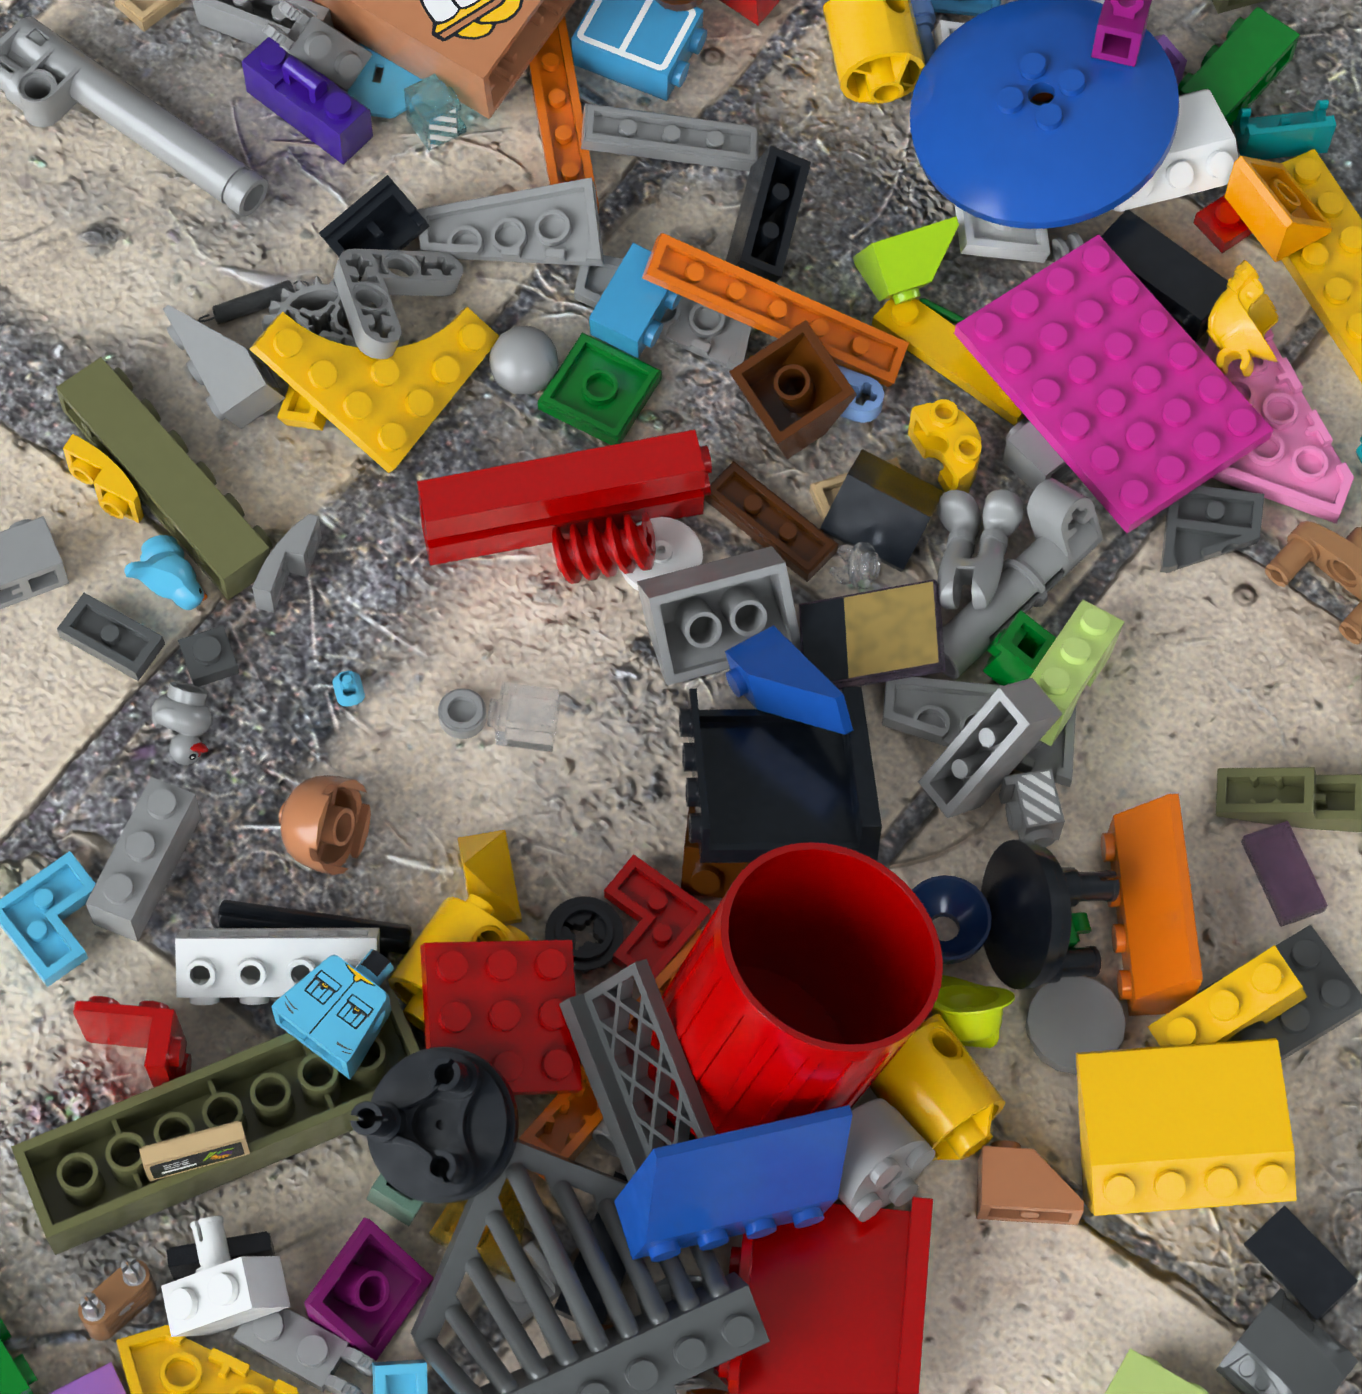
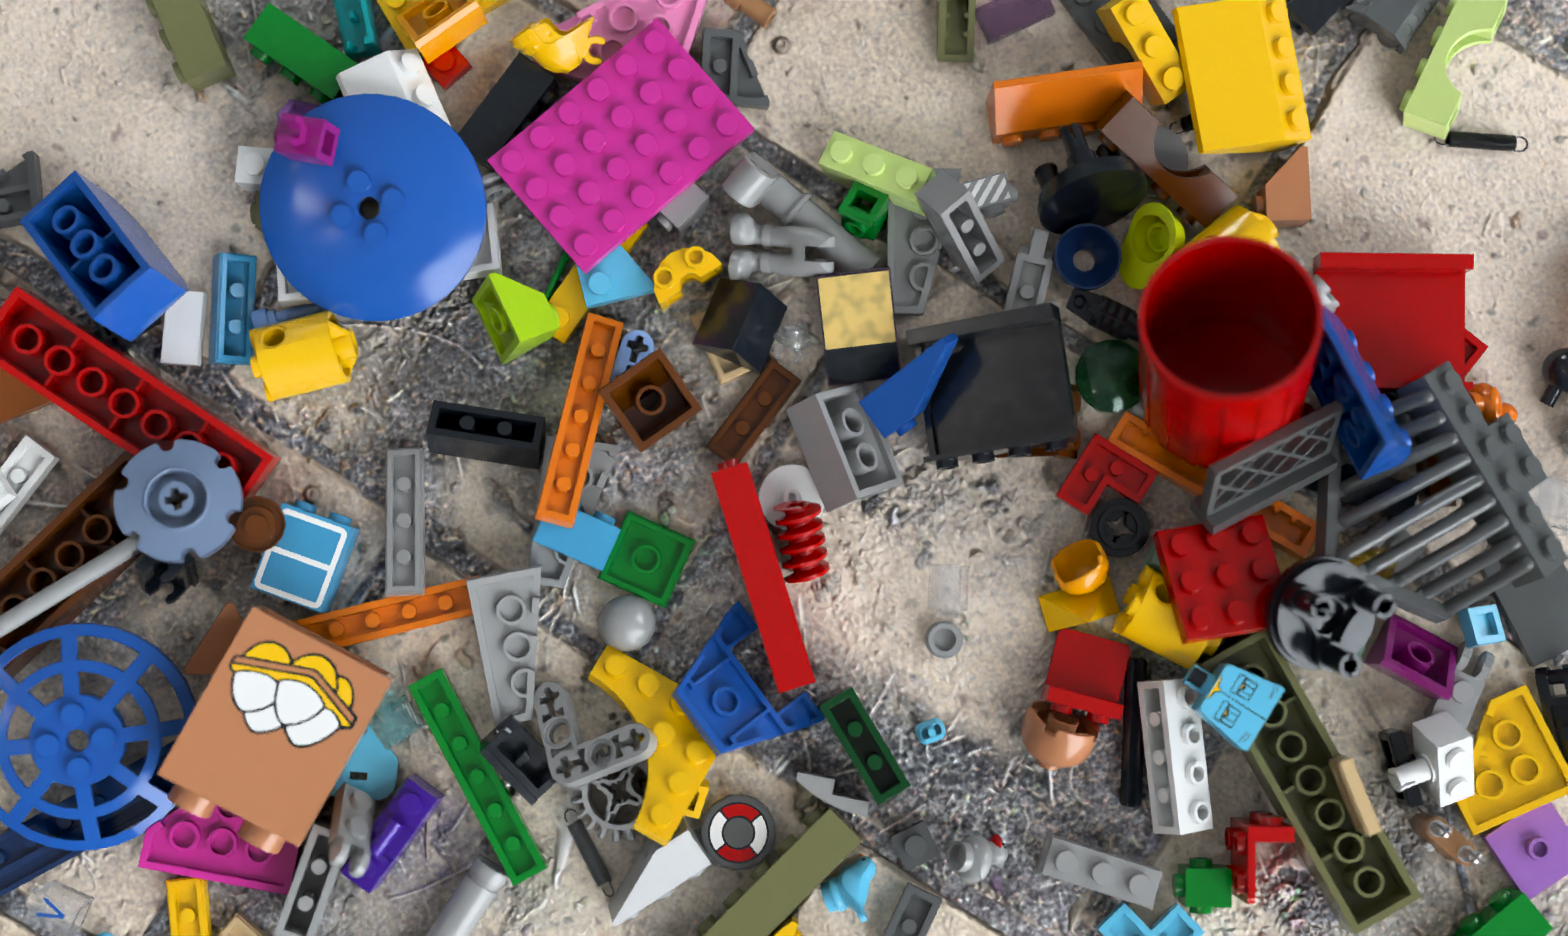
camera: 90 degrees left, 20 degrees up
none -> green plate [408,668,549,887]
none -> medium azure wing [576,245,655,309]
none -> blue wing [671,601,825,757]
none -> tile [701,794,776,871]
none -> dark green brick [818,685,911,806]
none -> light grey hinge [1002,228,1054,312]
none -> red bracket [1040,628,1131,725]
none -> light orange hair [1051,539,1110,595]
none -> reddish brown arch [1095,90,1238,229]
none -> green brick [1172,857,1232,914]

